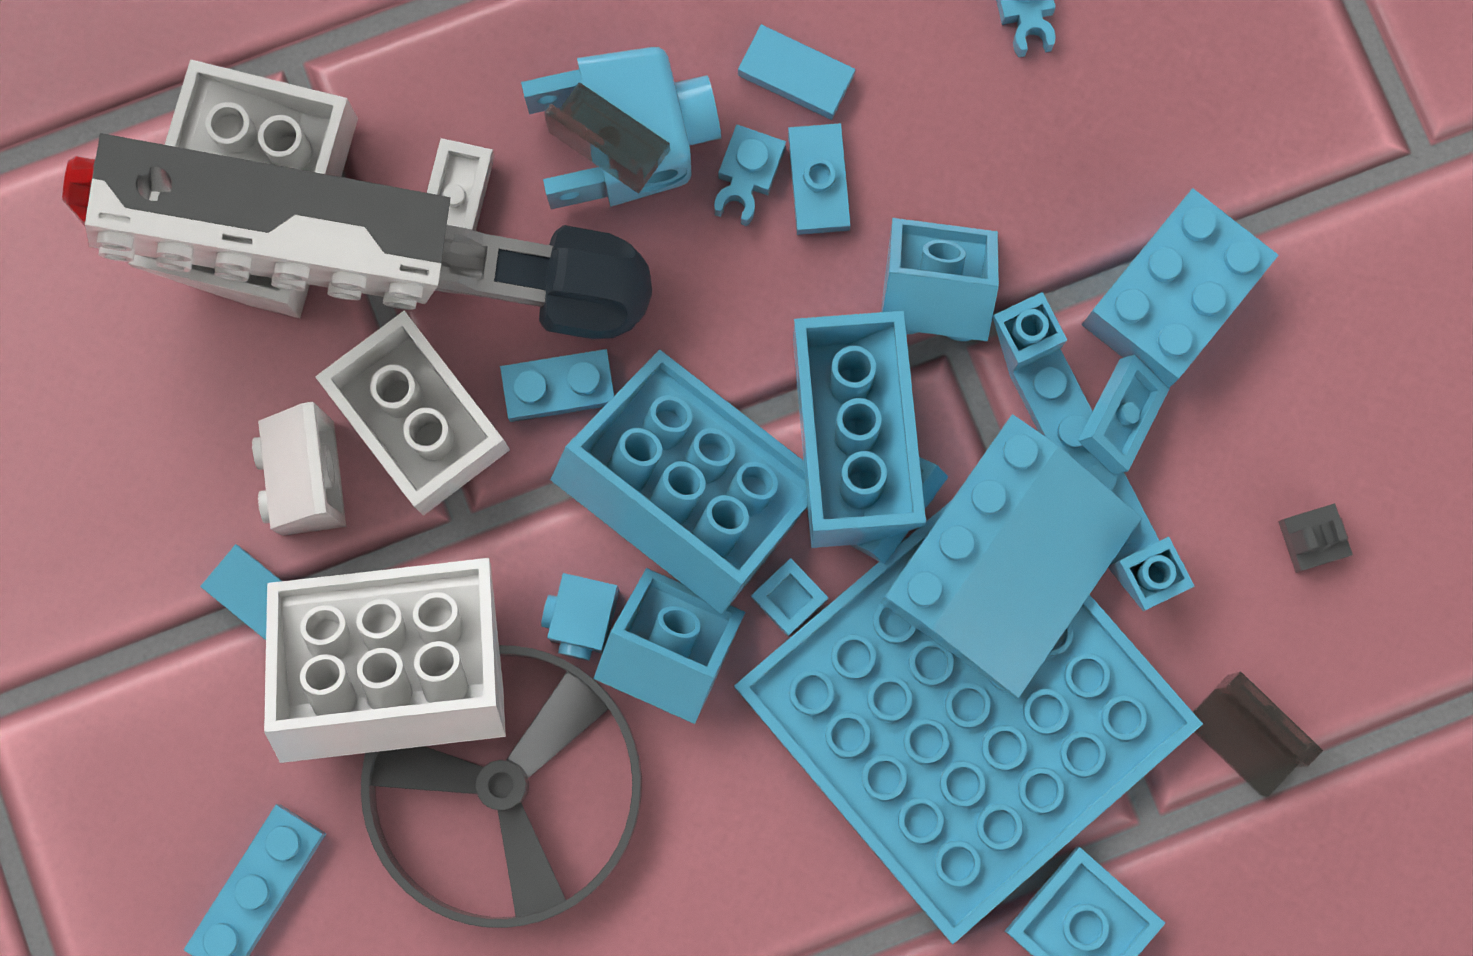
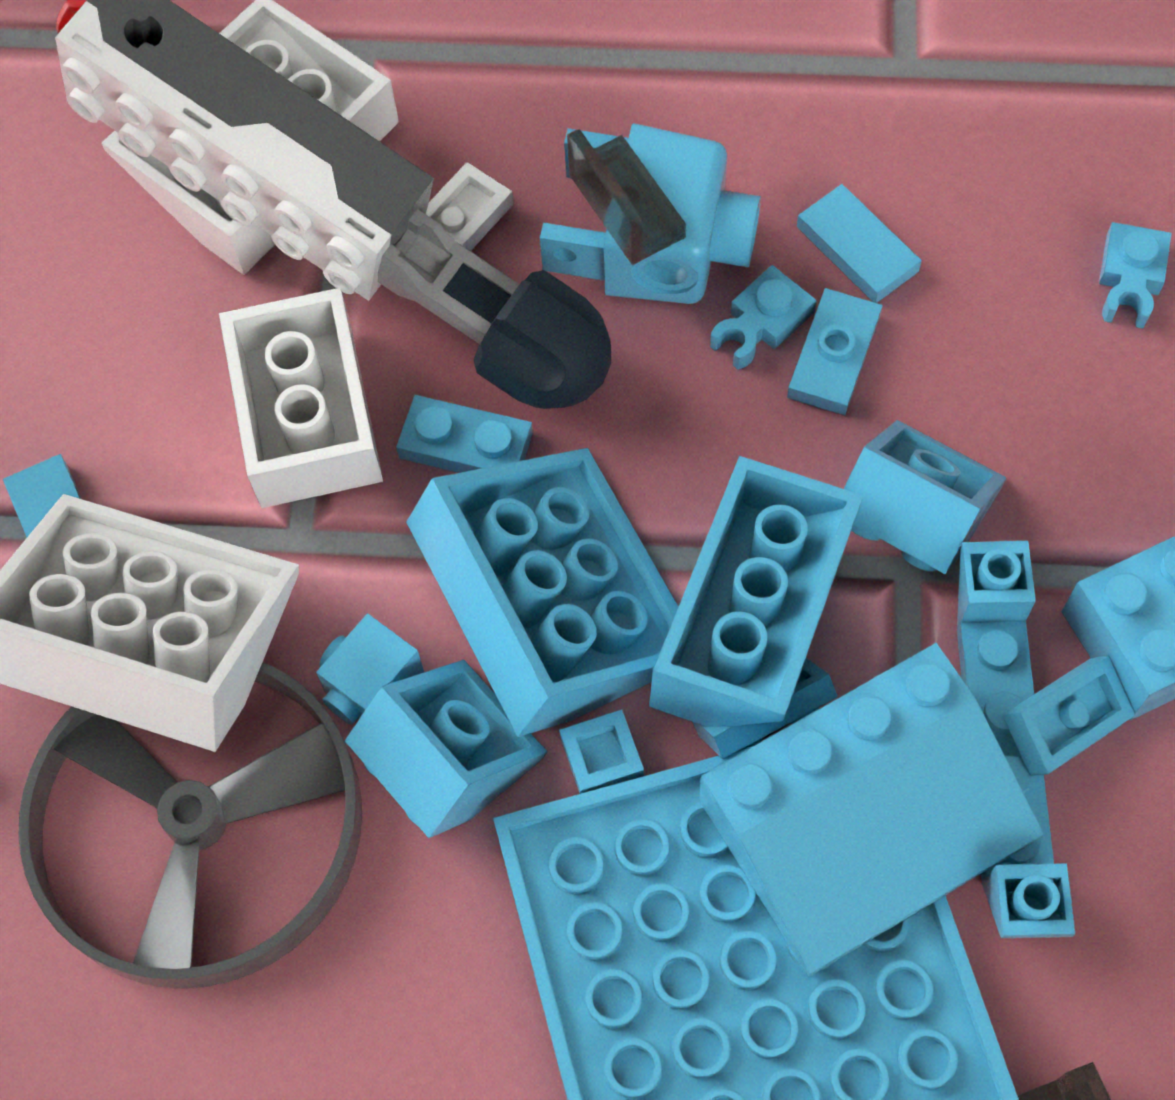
camera: 30 degrees right, 15 degrees down
white slope [252,402,346,536] -> none

